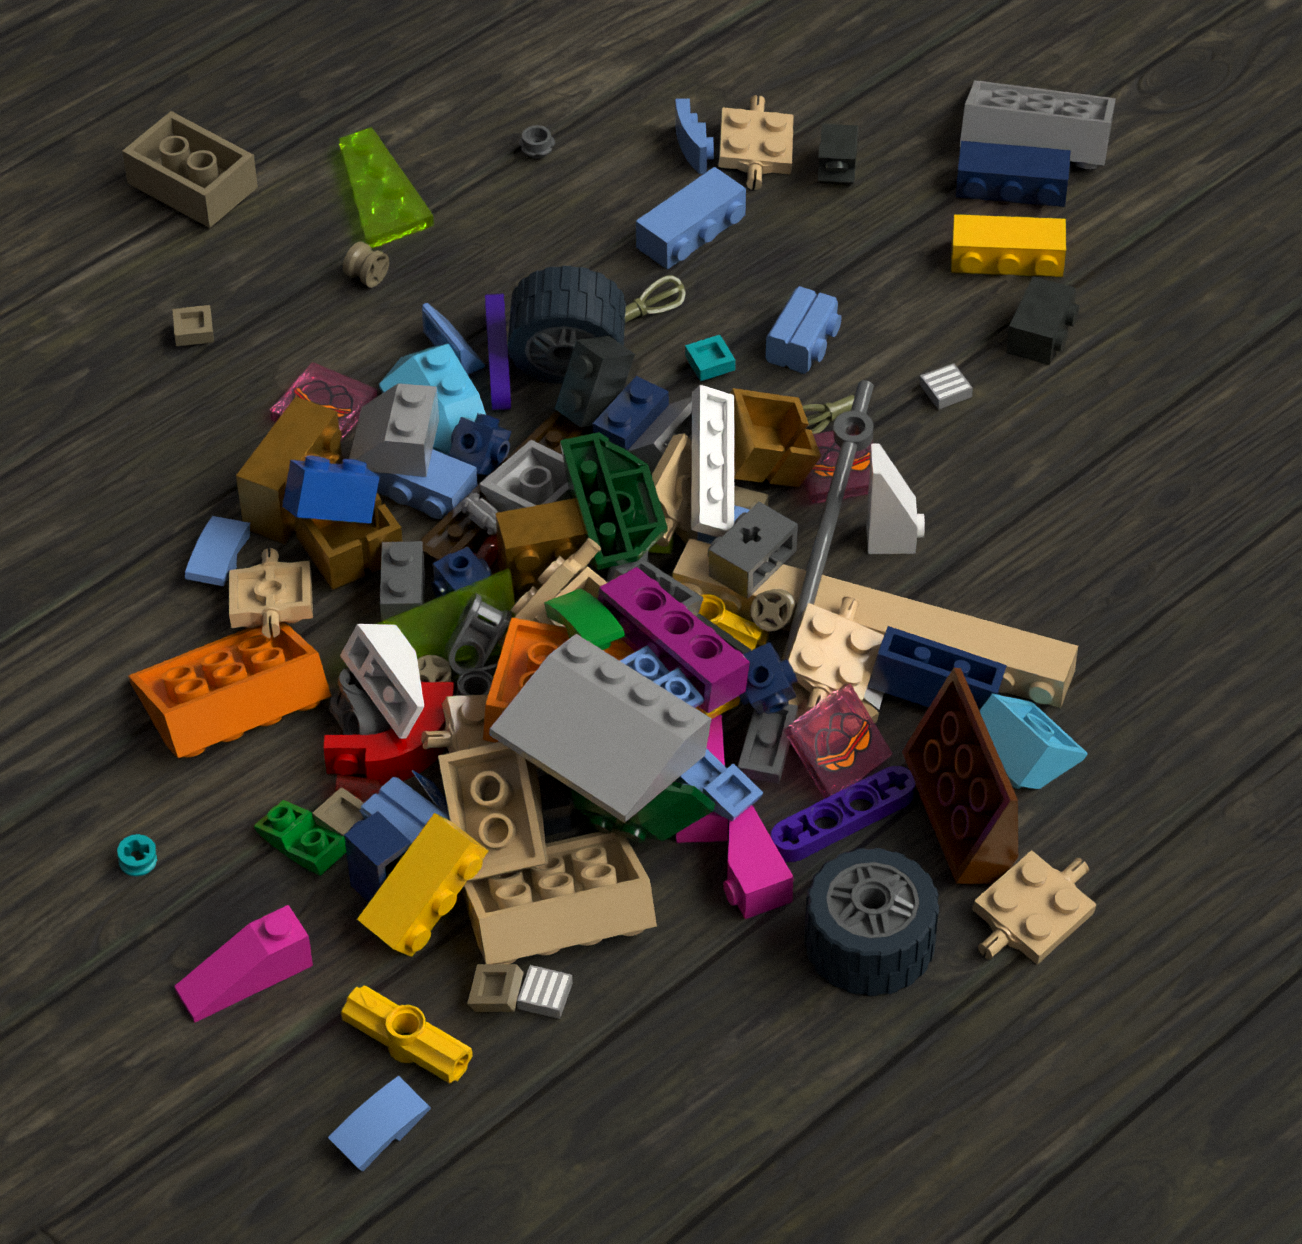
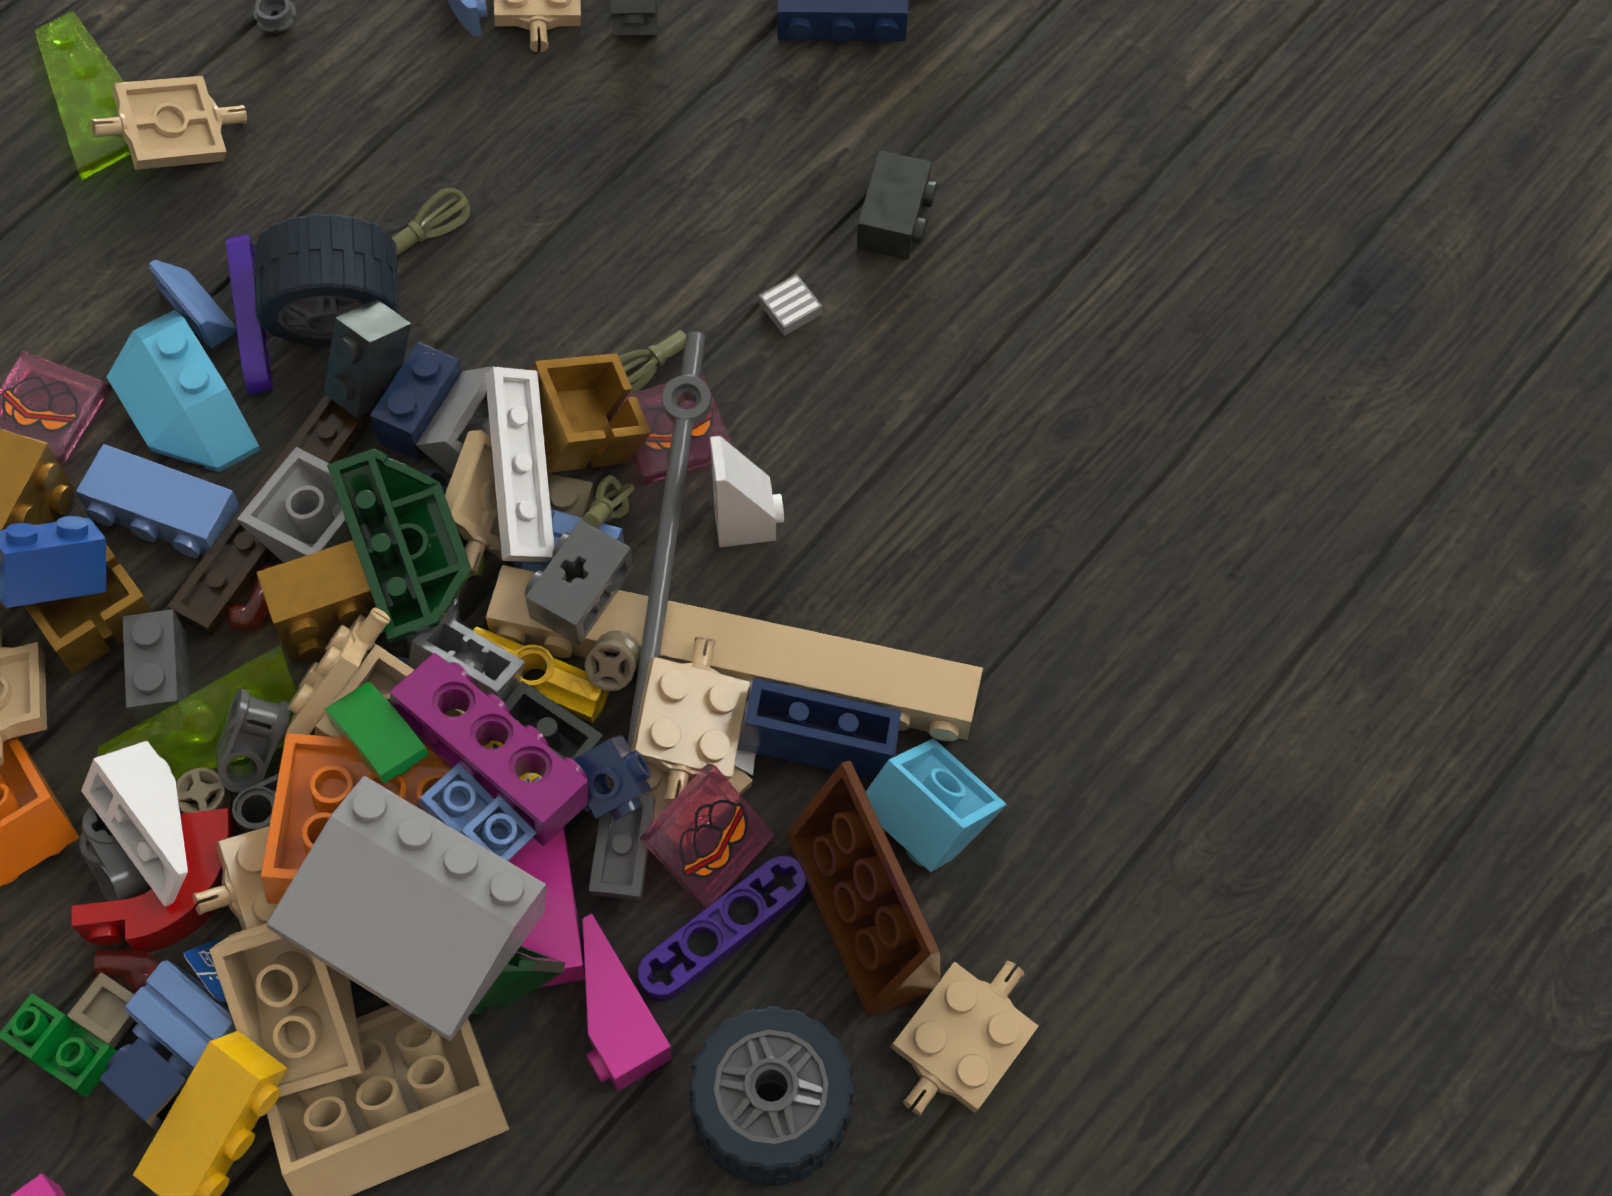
camera: 10 degrees left, 15 degrees up
dark tan wheel [343,241,389,288] -> none
light grey slope [349,383,439,477] -> none
dark blue brick [431,547,495,619] -> none
dark blue brick [449,413,512,475] -> none
light grey piece [461,493,498,535] -> none
medium blue brick [636,167,746,270] -> none
medium blue slope [675,748,763,821] -> none
teal plate [685,335,736,381] -> none
medium blue brick [766,286,842,374] -> none
yellow brick [951,214,1066,277] -> none
none -> tan plate [91,76,247,170]
none -> olive piece [582,475,635,529]

